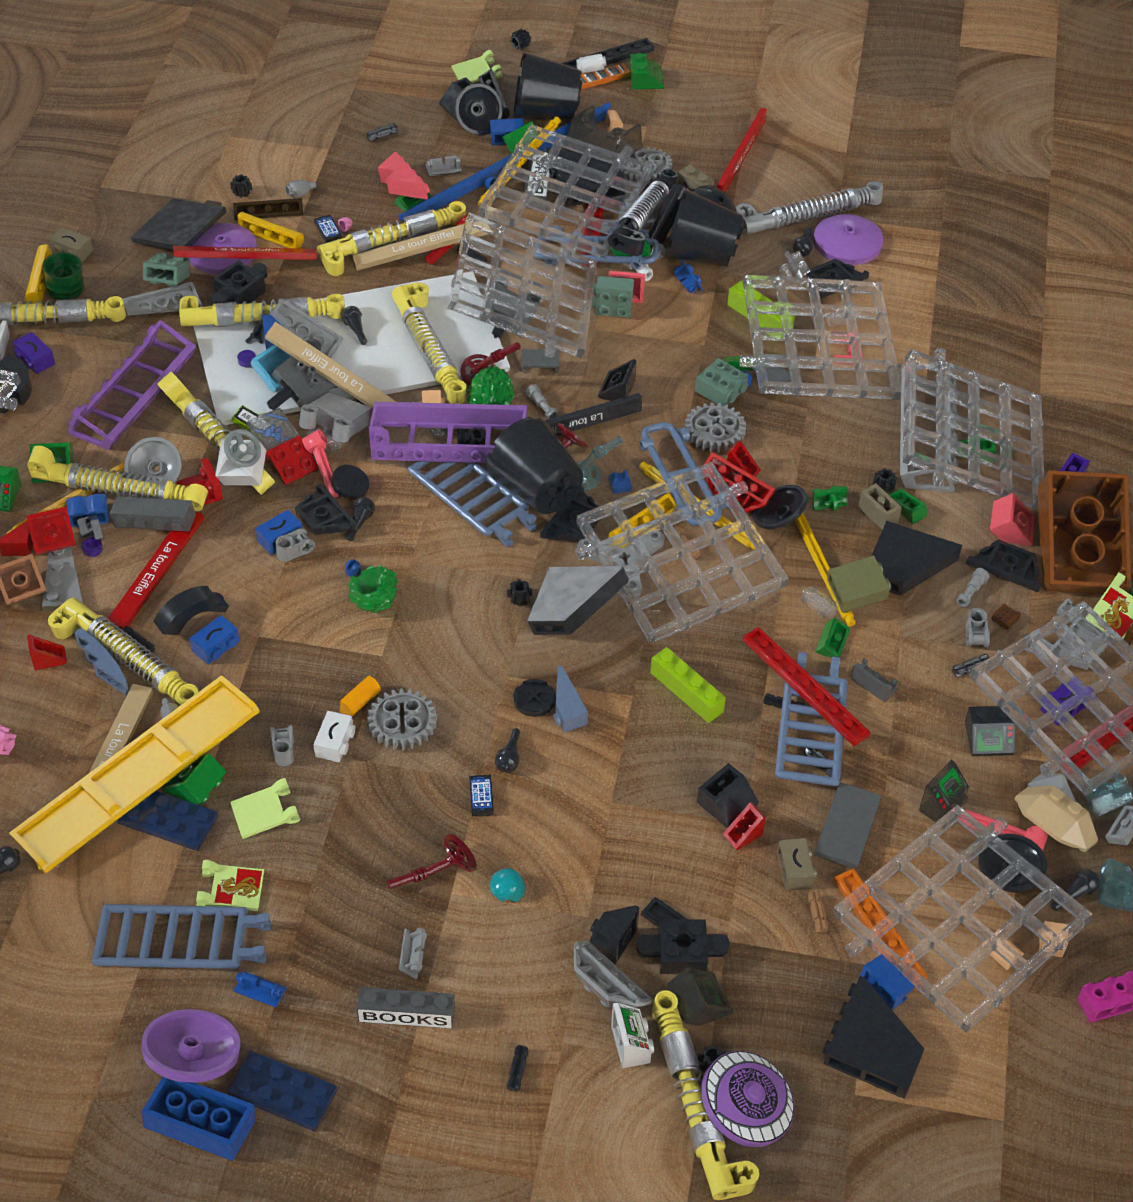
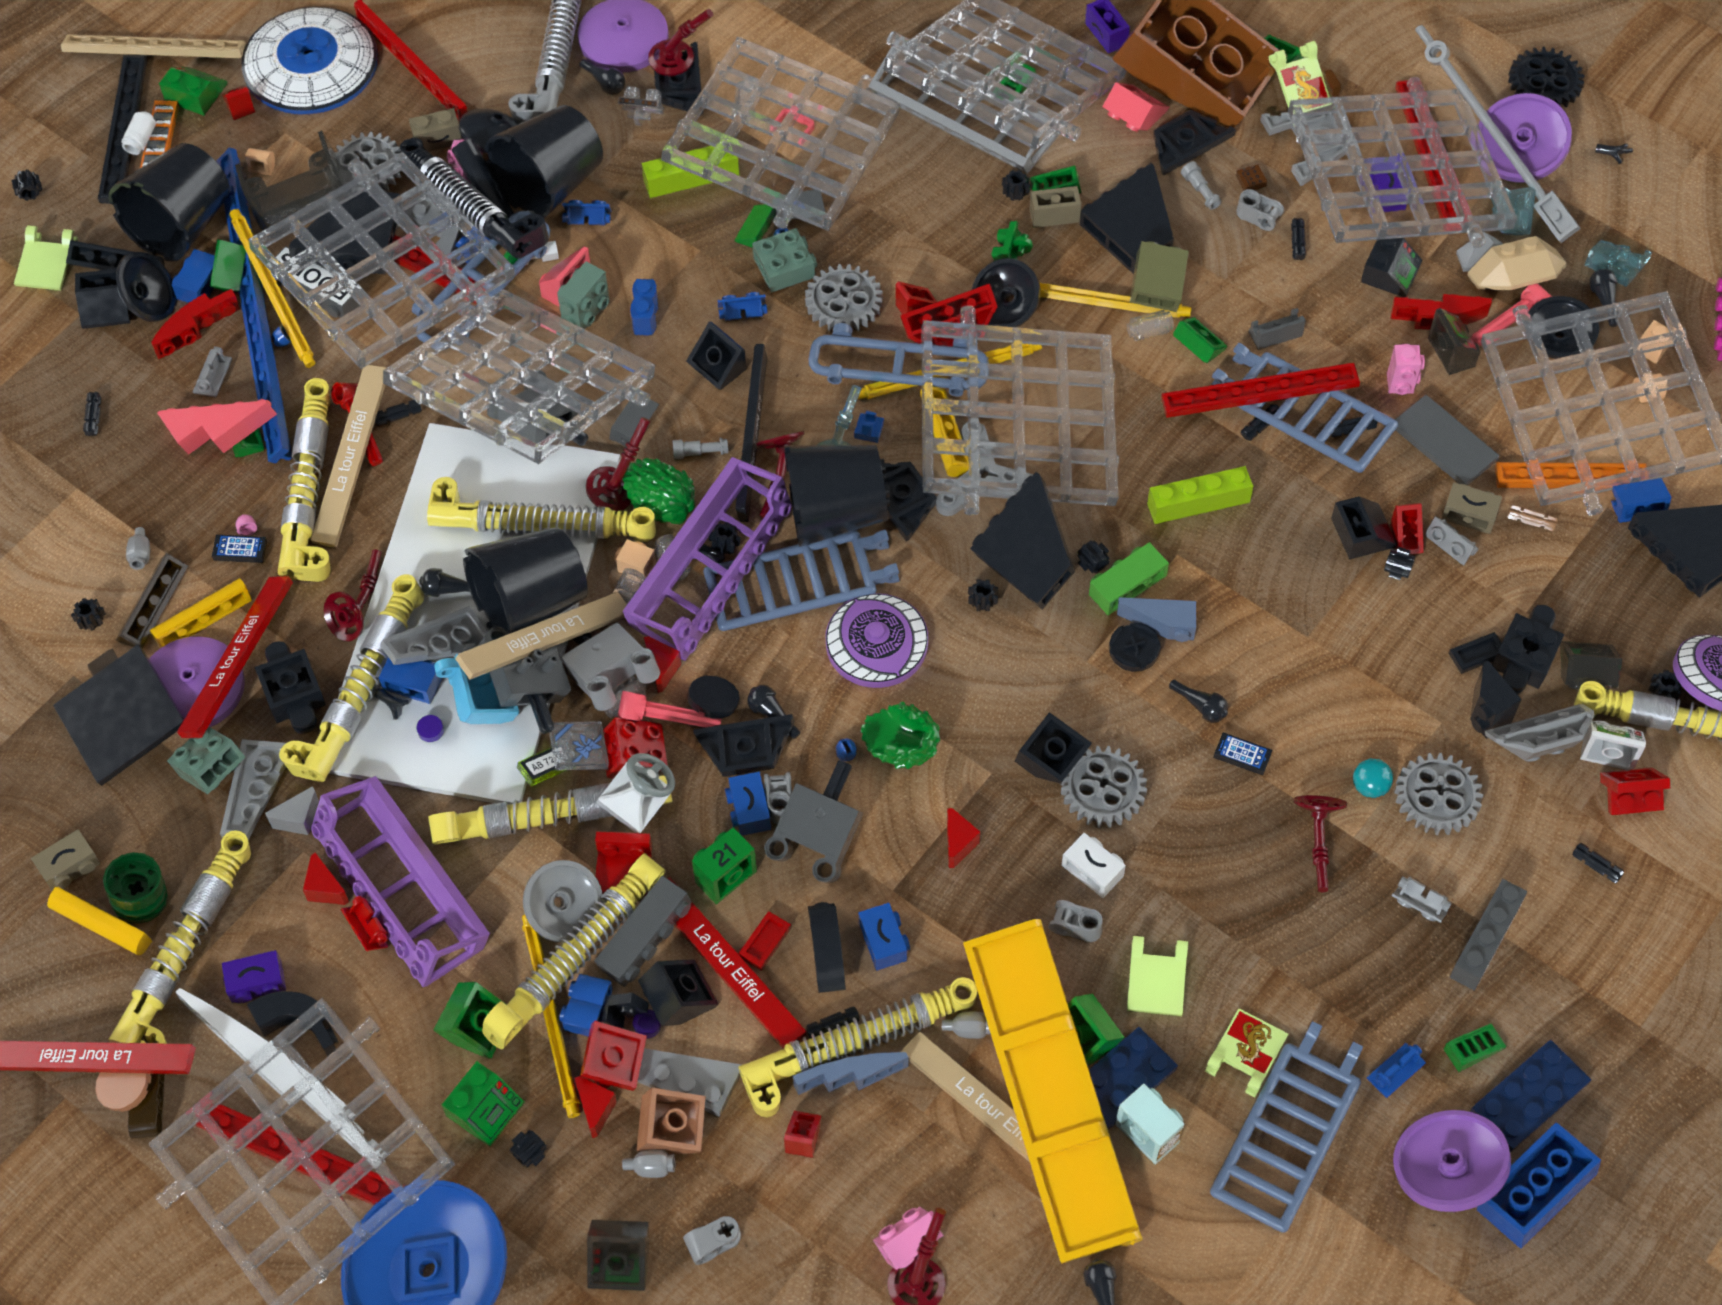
camera: 60 degrees left, 10 degrees up
light orange brick [340,675,381,716] -> none
none -> tan tile [61,34,246,58]
none -> red slope [151,289,240,359]
none -> red slope [222,86,255,120]
none -> dish [241,6,378,114]
none -> light grey slope [265,787,319,835]
none -> red slope [303,853,349,905]
none -> dark red dish [324,549,382,642]
none -> red hinge [341,896,389,952]
none -> black cone [463,527,588,634]
none -> blue brick [630,279,658,335]
none -> black slope [638,959,719,1026]
none -> red slope [643,636,682,693]
none -> dark red dish [648,9,713,76]
none -> green brick [692,827,757,905]
none -> blue hinge [718,292,767,321]
none -> red tile [738,911,791,971]
none -> dark grey piece [764,760,864,883]
none -> dish [826,593,928,688]
none -> red slope [947,808,980,868]
none -> black slope [1014,712,1092,784]
none -> black gear [1077,540,1110,574]
none -> bright green brick [1089,542,1169,616]
none -> light aqua brick [1115,1084,1184,1165]
none -> black gear [1384,547,1415,580]
none -> bright pink brick [1387,344,1425,395]
none -> red slope [1390,294,1492,330]
none -> light grey gear [1394,753,1483,835]
none -> light grey hinge [1425,516,1479,566]
none -> green slope [1443,1024,1507,1072]
none -> red bracket [1600,767,1671,815]

